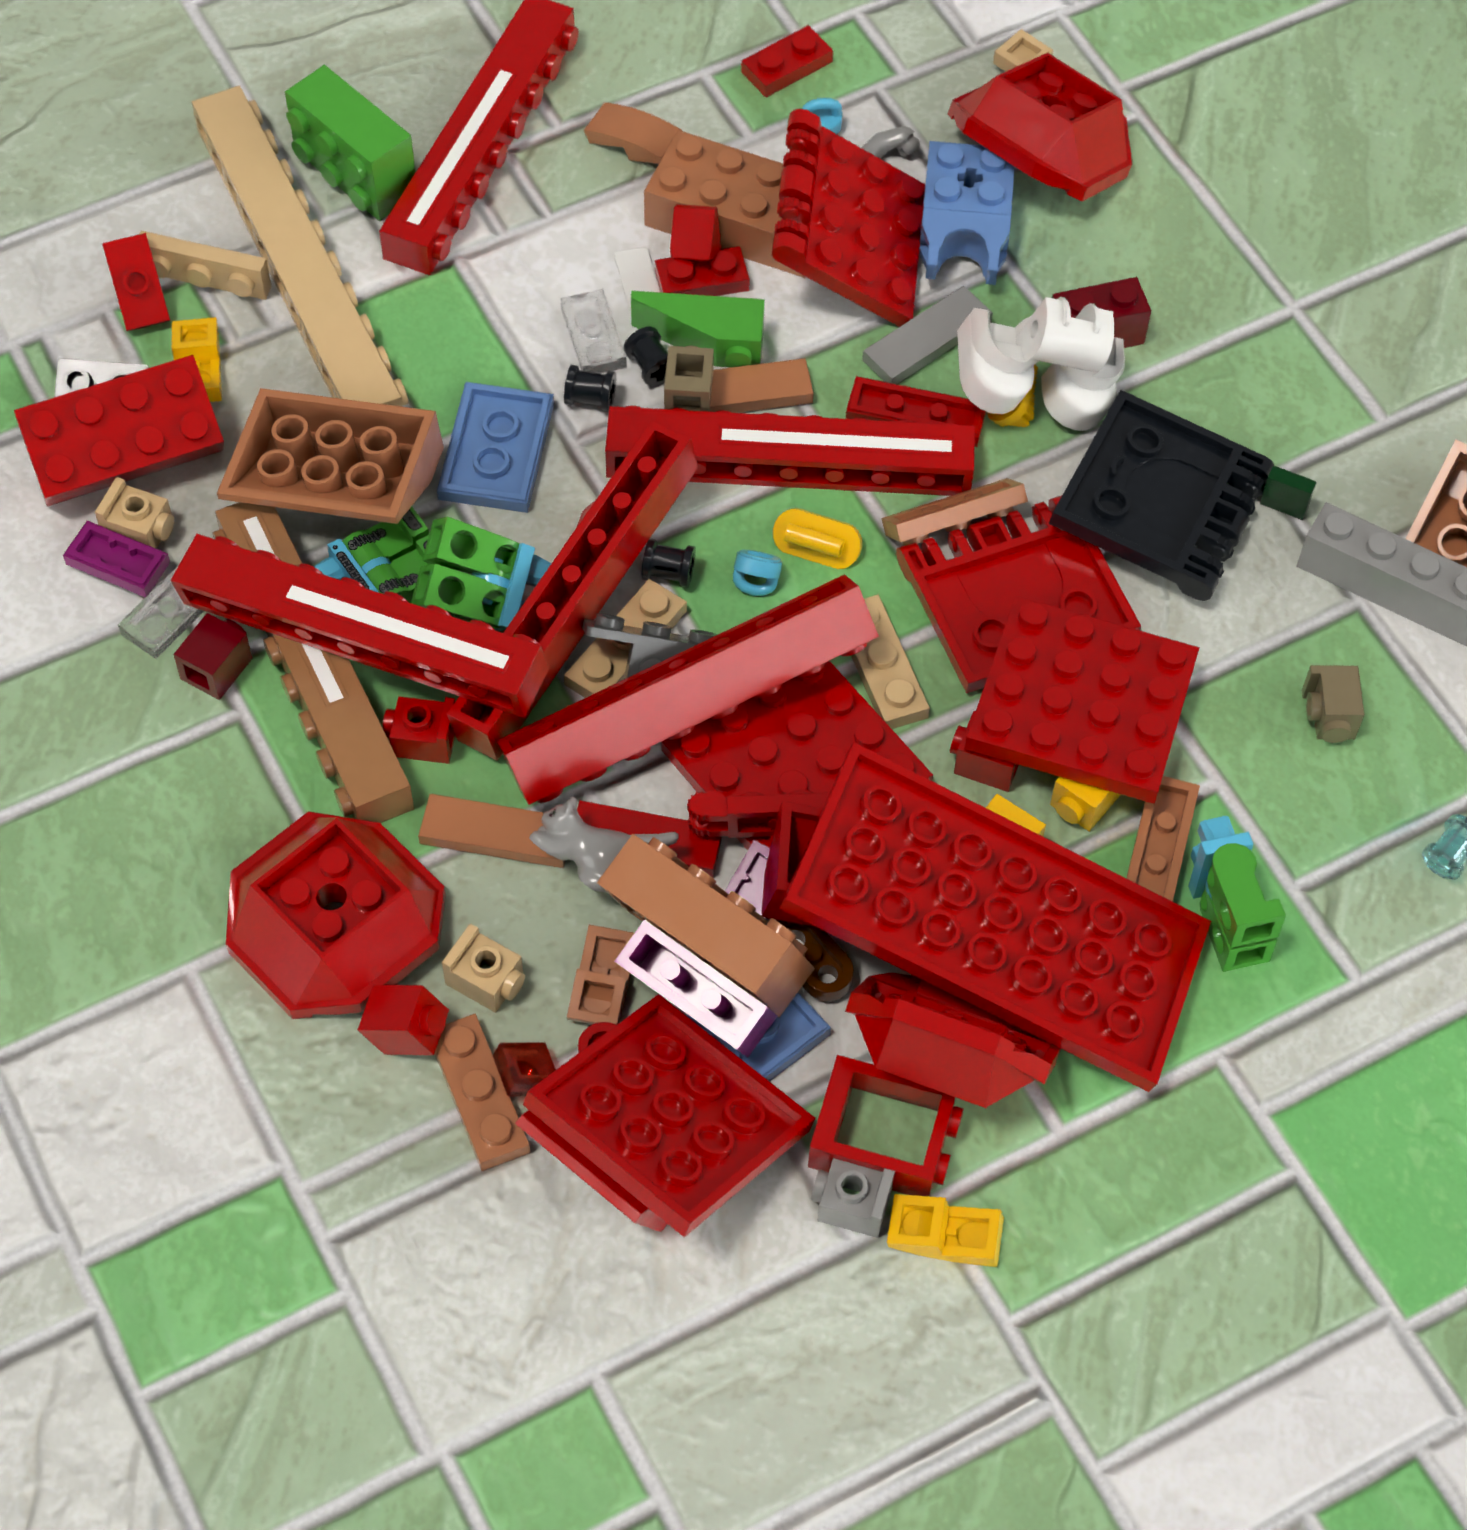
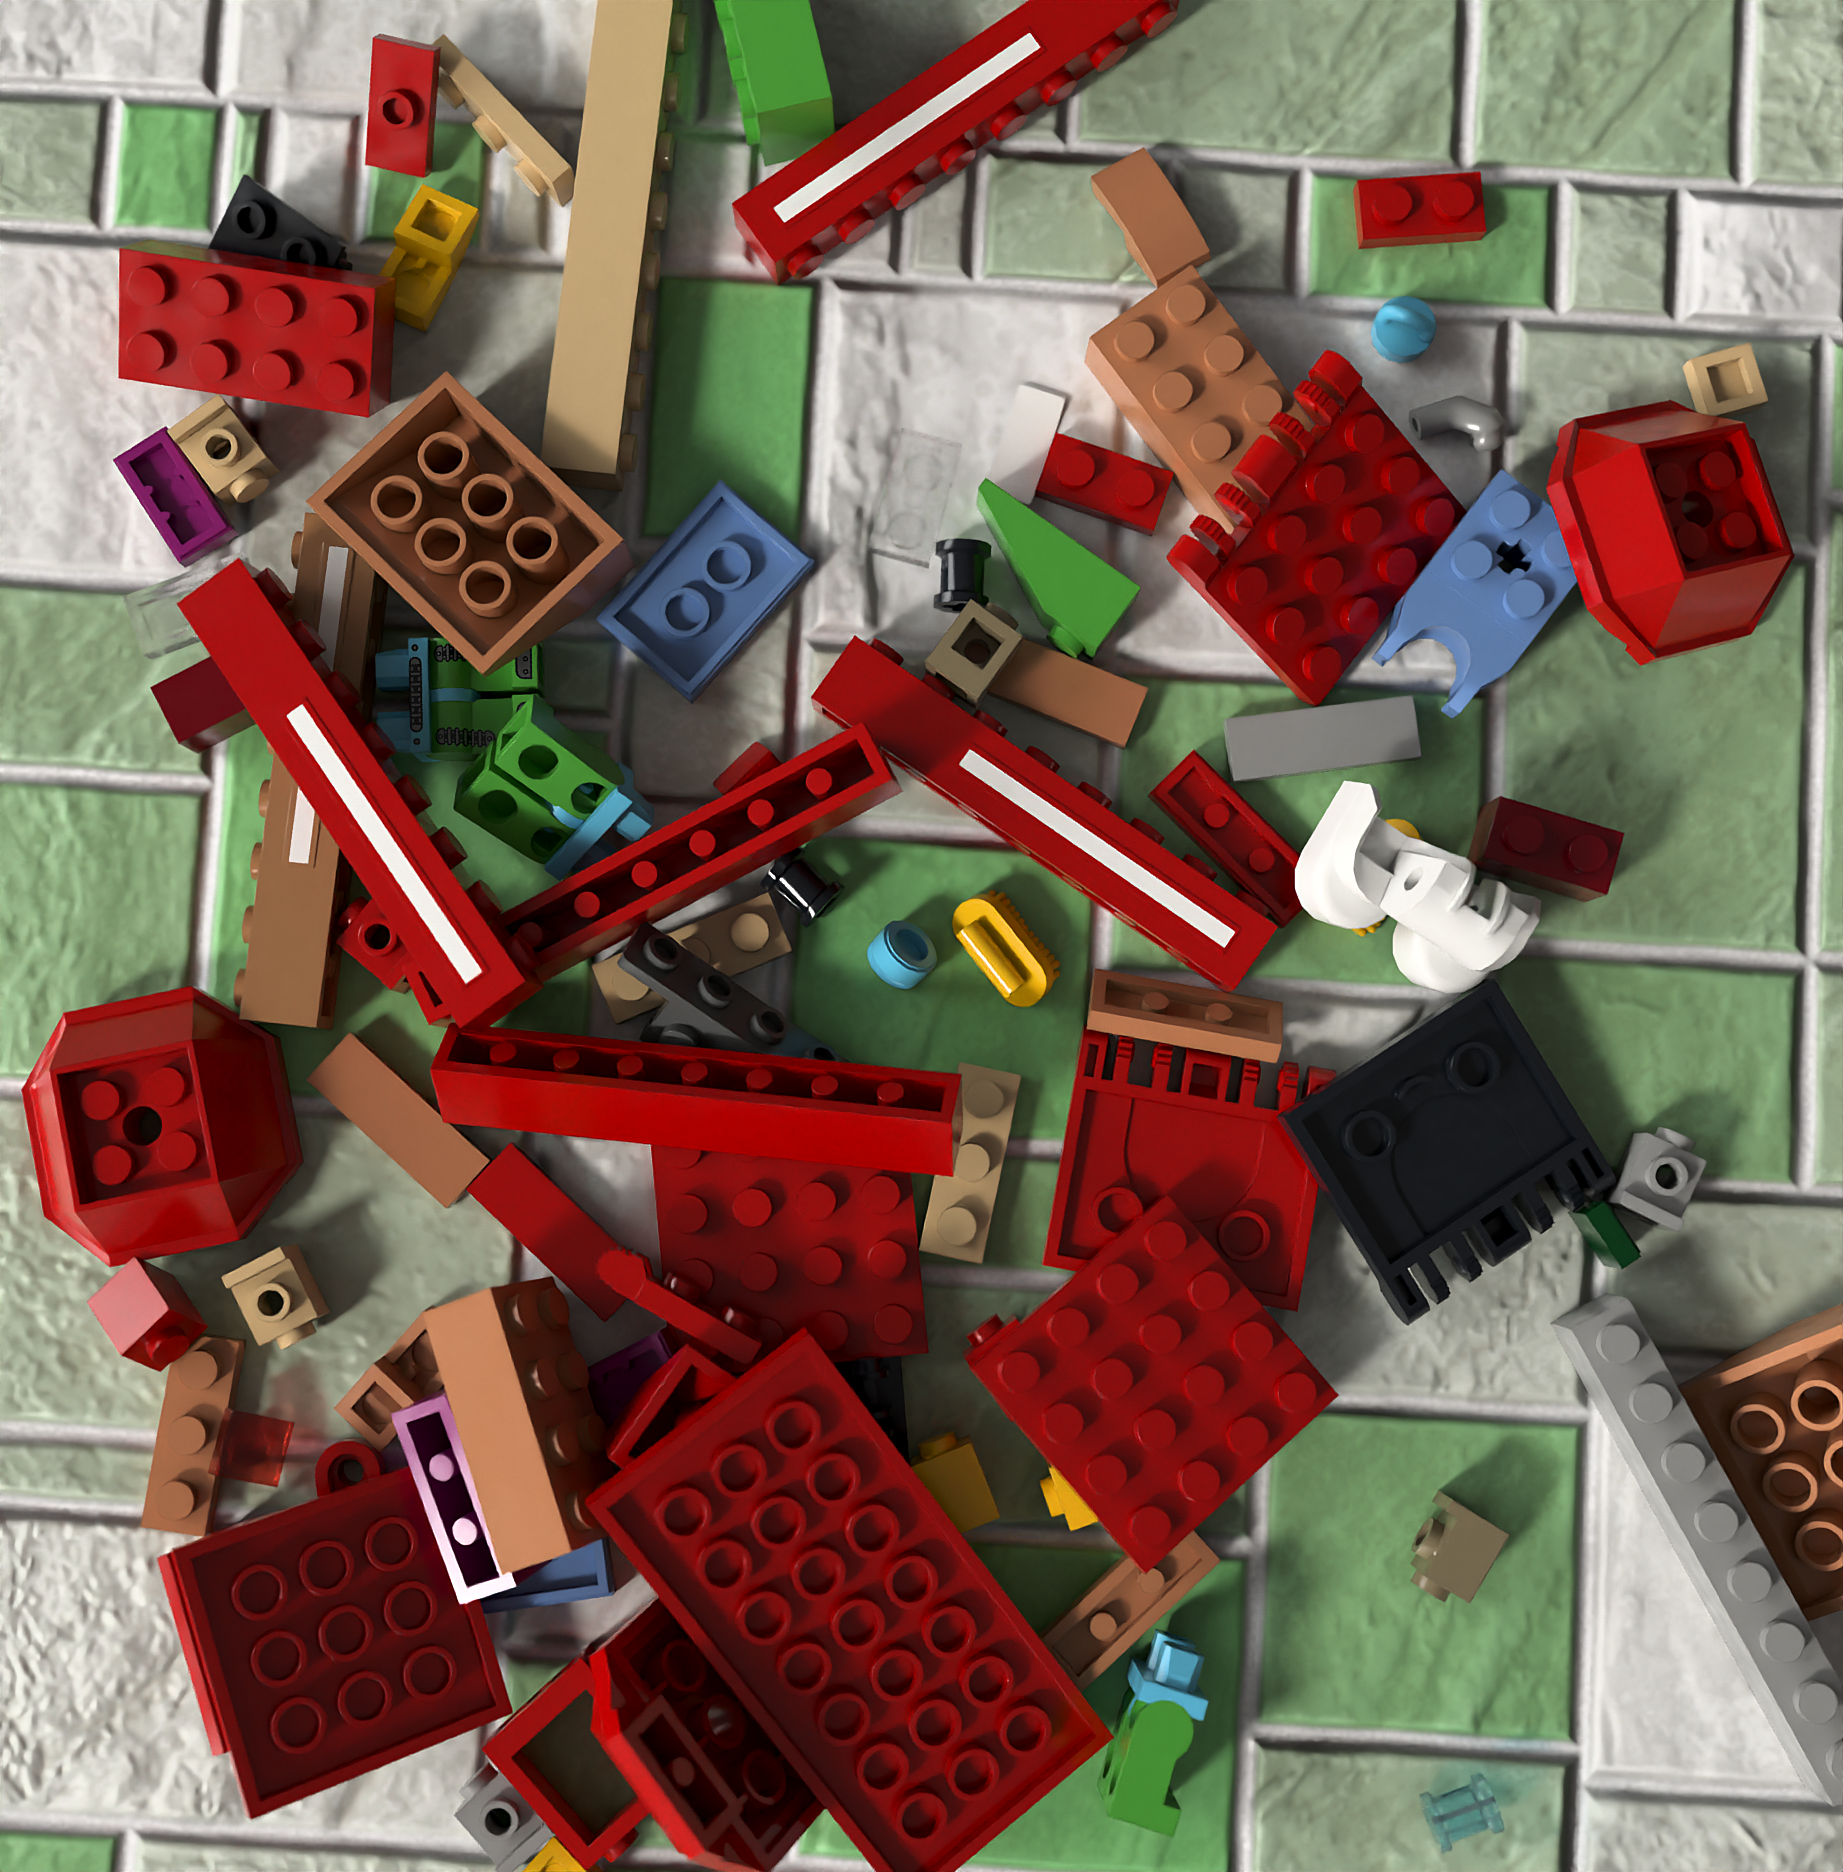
camera: 30 degrees right, 25 degrees up
light grey animal [529,797,679,892] -> none
black bush [564,365,617,412] -> none
red slope [670,204,721,261] -> none
none -> light grey brick [1601,1127,1707,1232]

